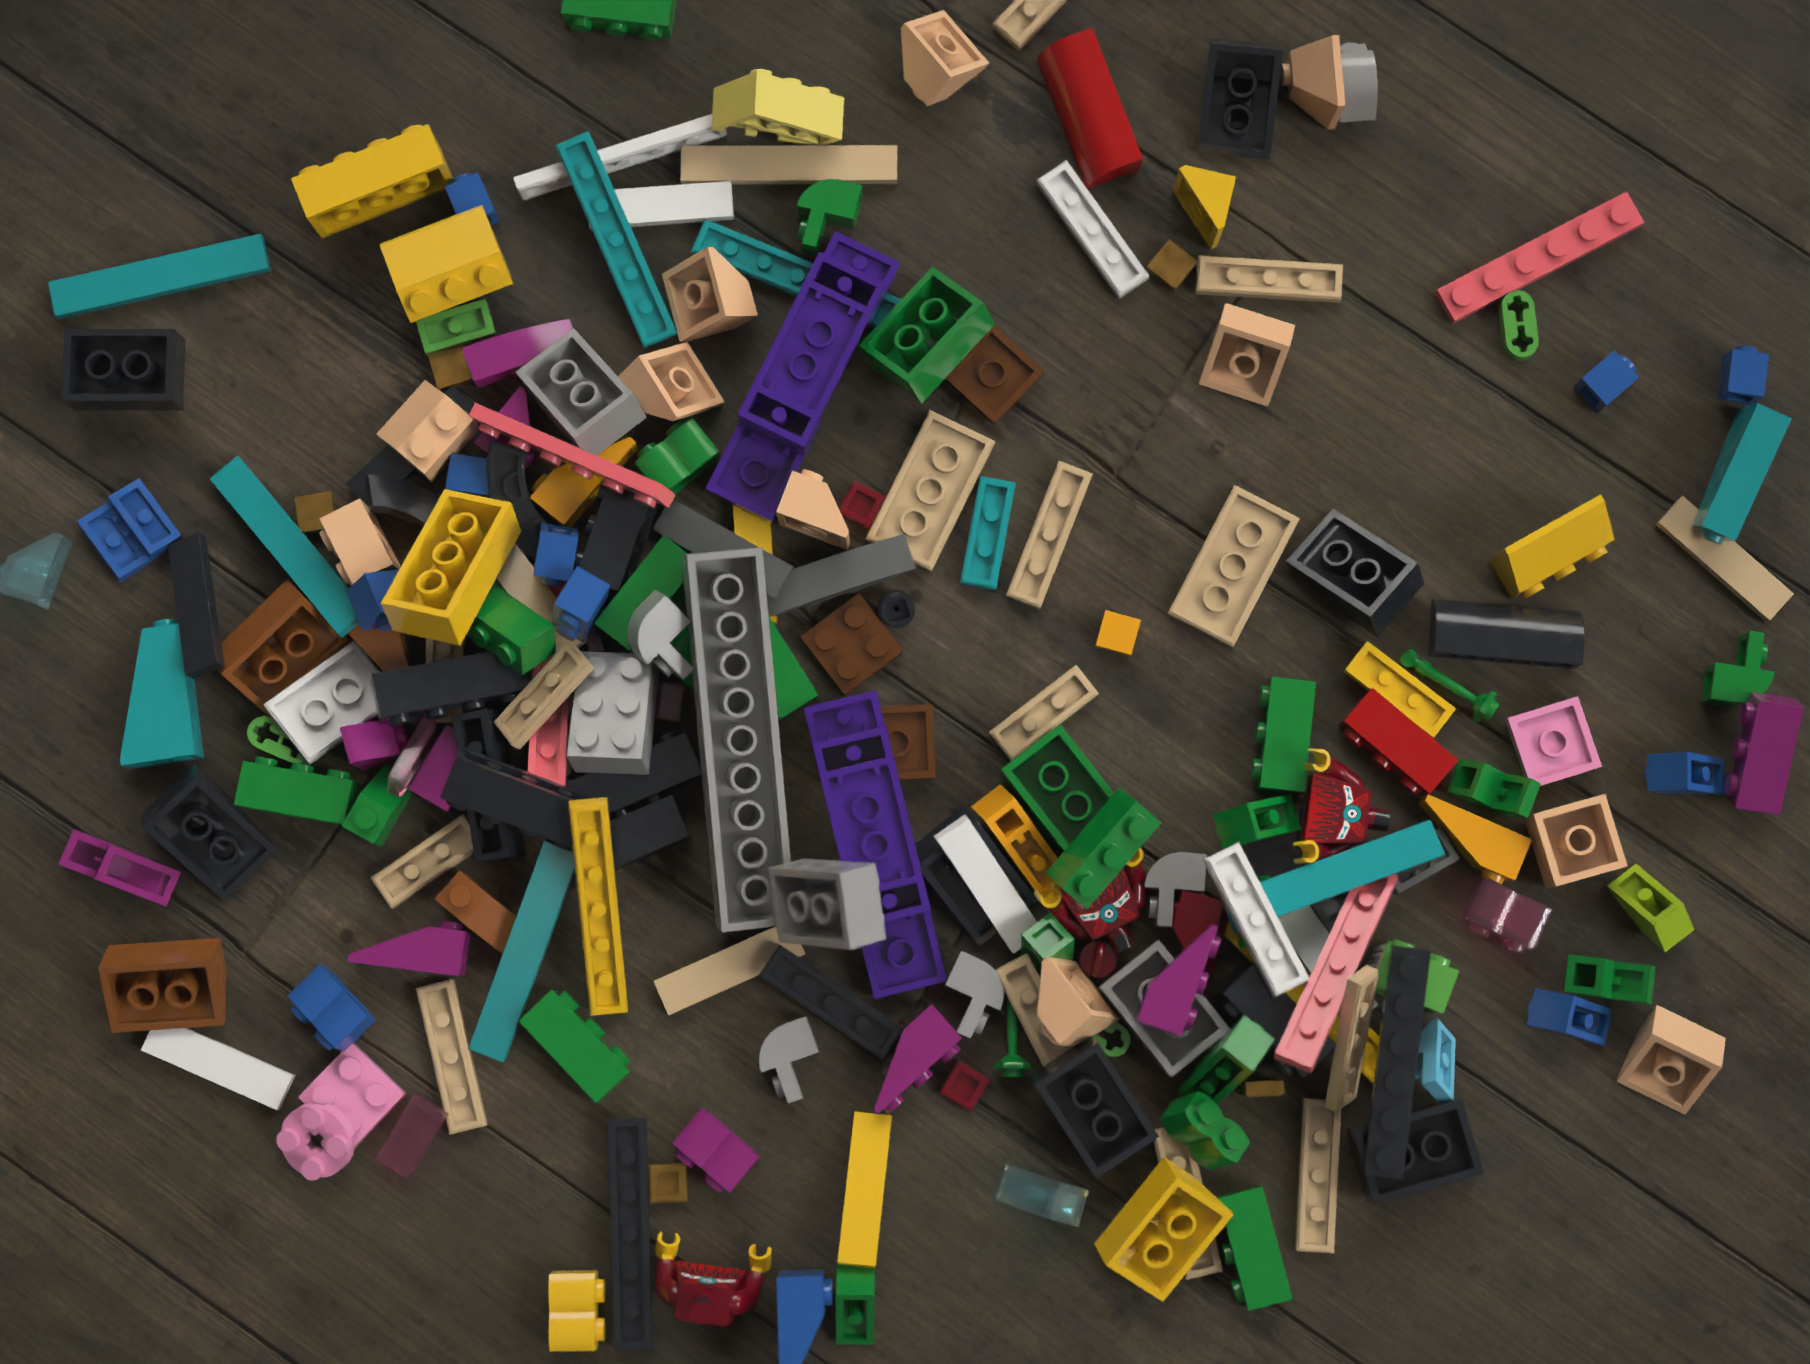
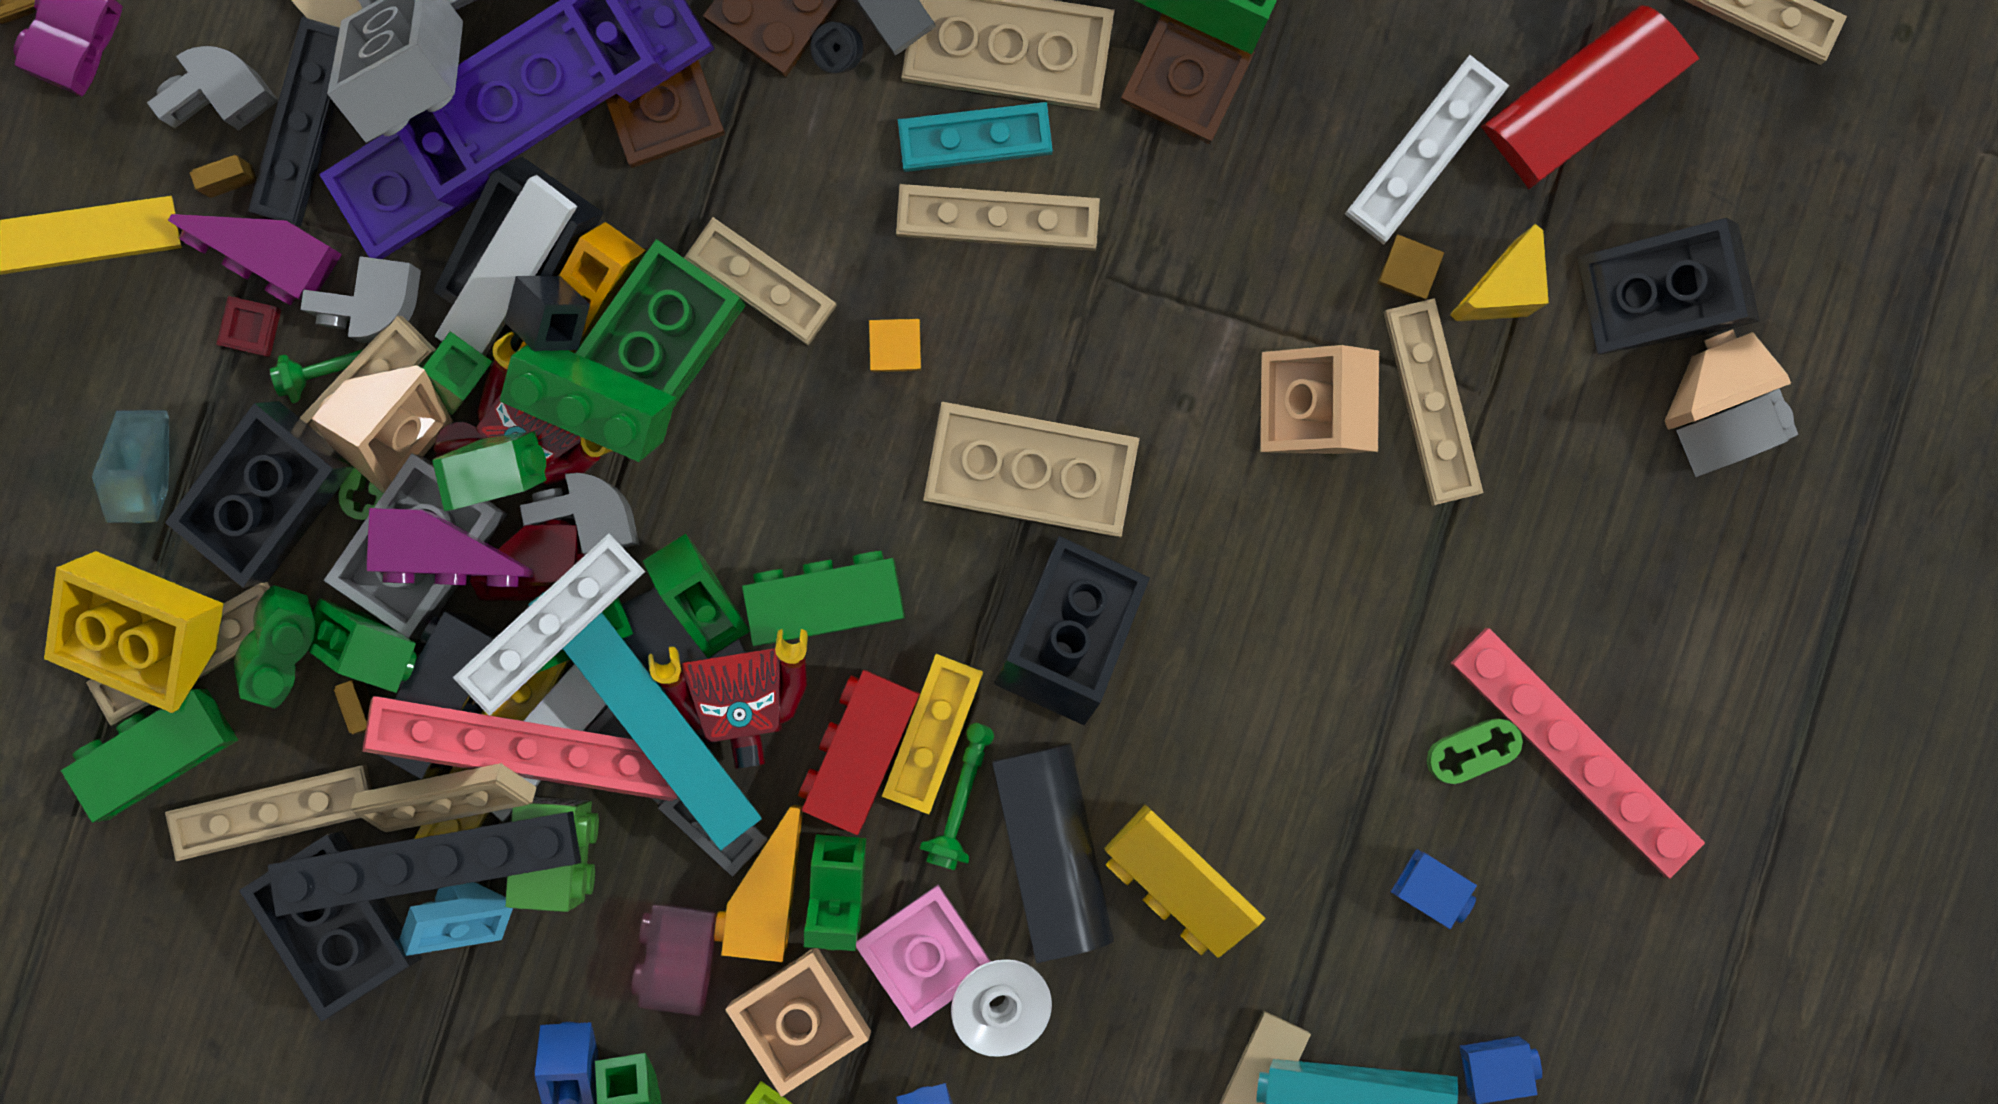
camera: 70 degrees right, 5 degrees up
none -> pearl gold tile [190,155,257,198]
none -> slope [432,431,546,511]
none -> black brick [505,276,590,351]
none -> white dish [951,960,1052,1056]

